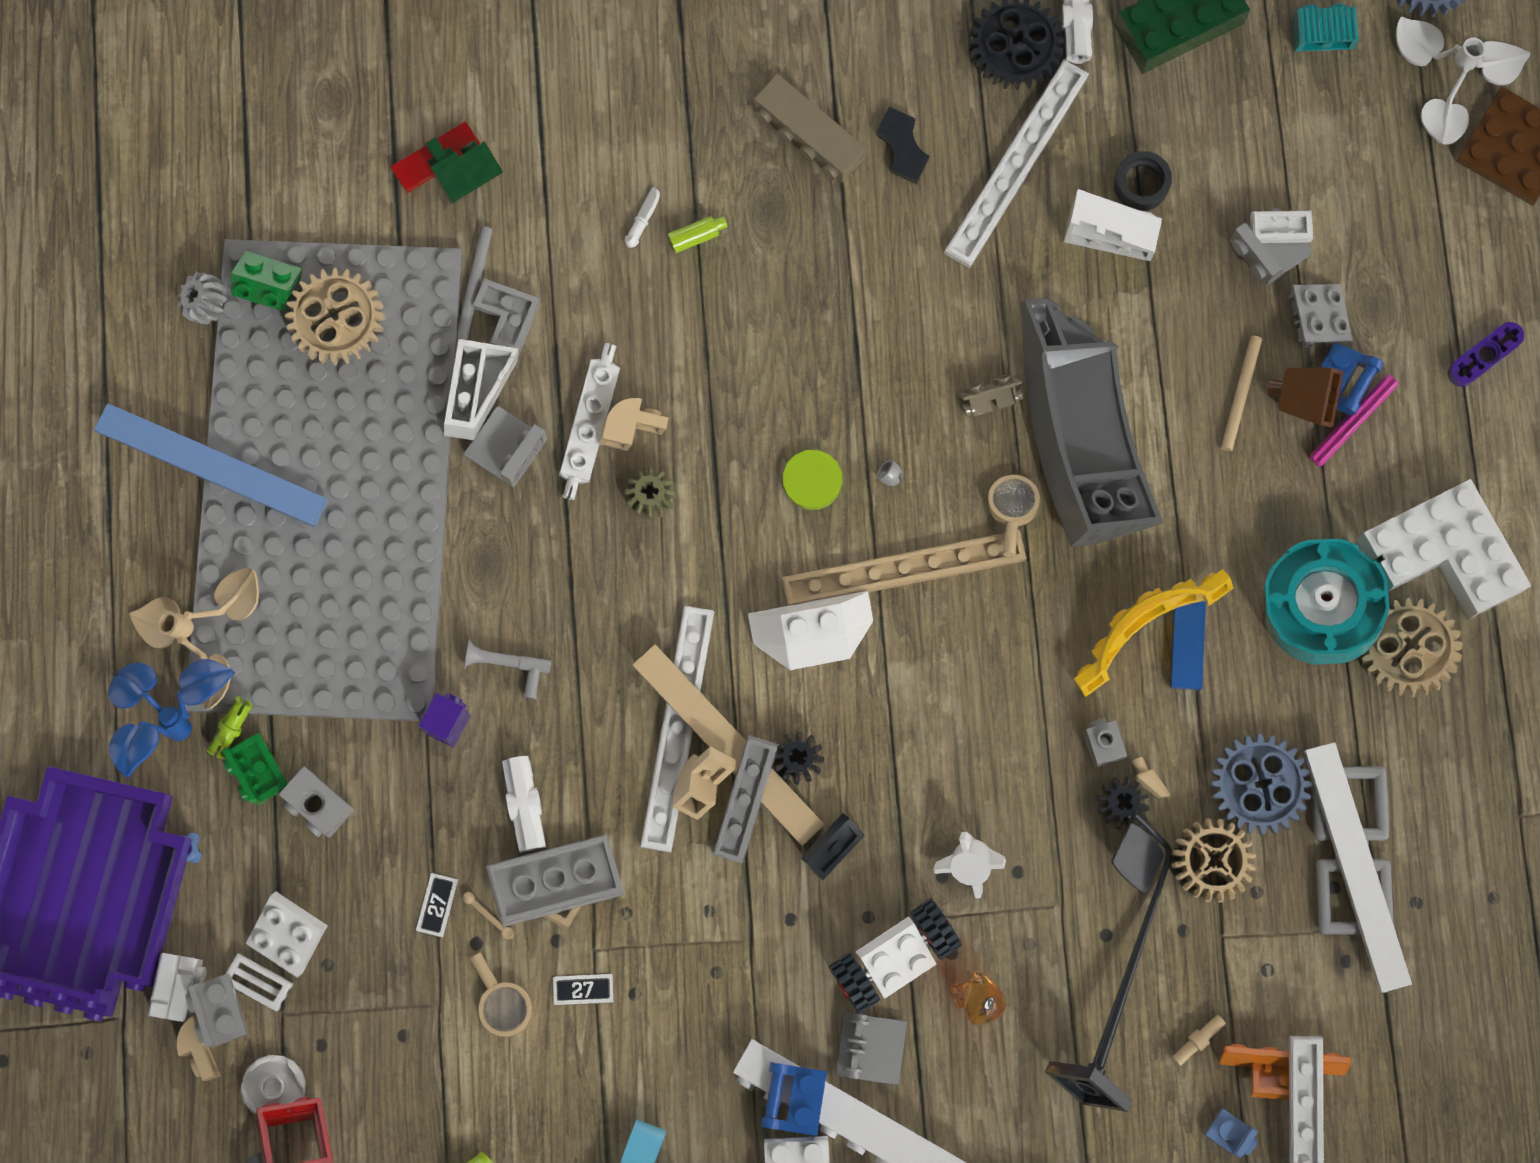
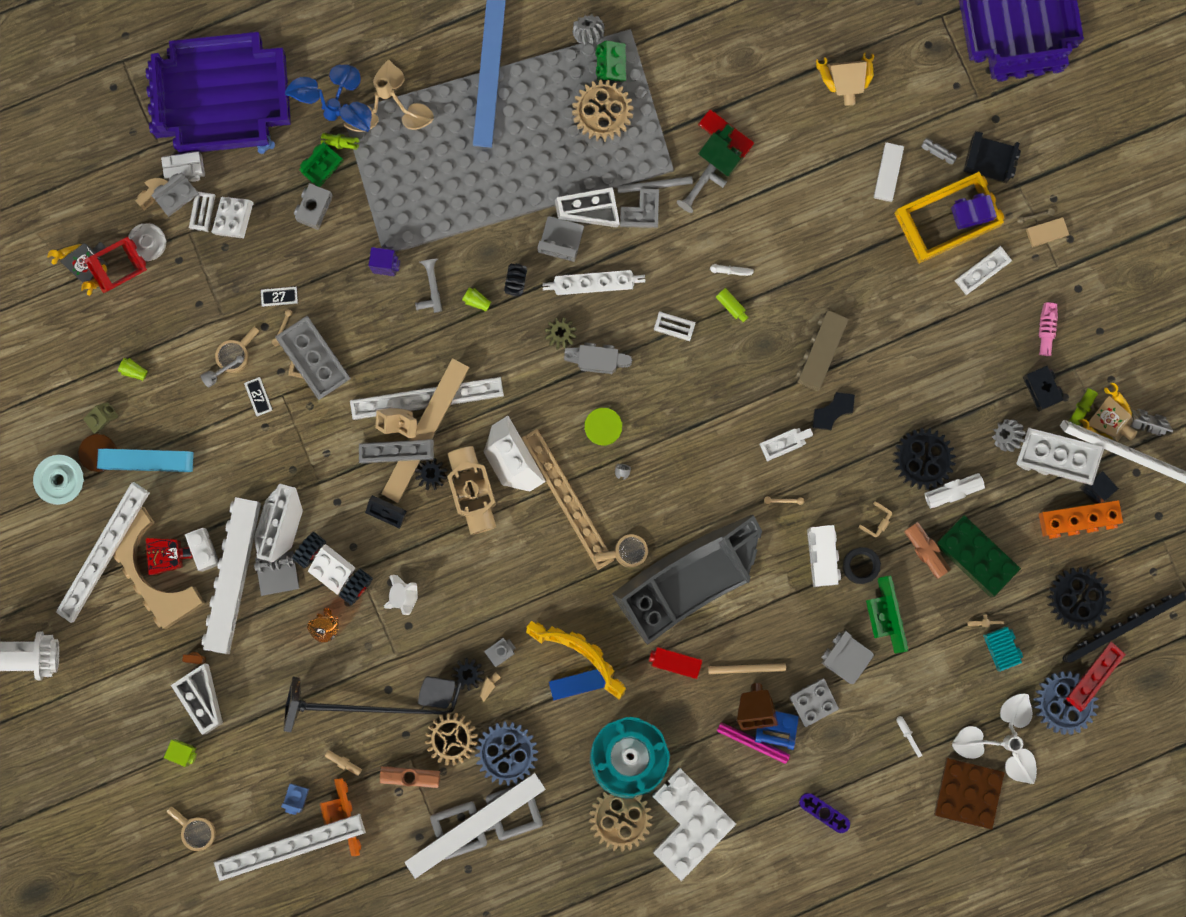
camera: 75 degrees right, 5 degrees up
white piece [502,756,546,853] -> none
tan brick [598,398,669,451] -> none
blue plate [760,1062,827,1136] -> none
white tile [944,59,1089,268] -> none
dark tan hinge [958,375,1023,417] -> none
white plate [1250,211,1313,243] -> none
none -> light grey hinge [200,356,244,388]
none -> white wedge [254,484,303,562]
none -> nougat piece [380,766,440,788]
none -> tan brick [447,446,497,535]
none -> lime cone [462,287,491,311]
none -> black gear [504,263,527,296]
none -> light grey hinge [564,343,632,374]
none -> red window [649,647,702,679]
none -> white tile [654,311,696,341]
none -> light grey piece [677,164,727,213]
none -> white hinge [759,428,813,462]
none -> tan hinge [764,497,804,505]
none -> tan piece [859,501,892,538]
none -> green bracket [866,575,908,654]
none -> white piece [896,716,922,757]
none -> nougat piece [904,522,951,579]
none -> tan piece [967,615,1004,627]

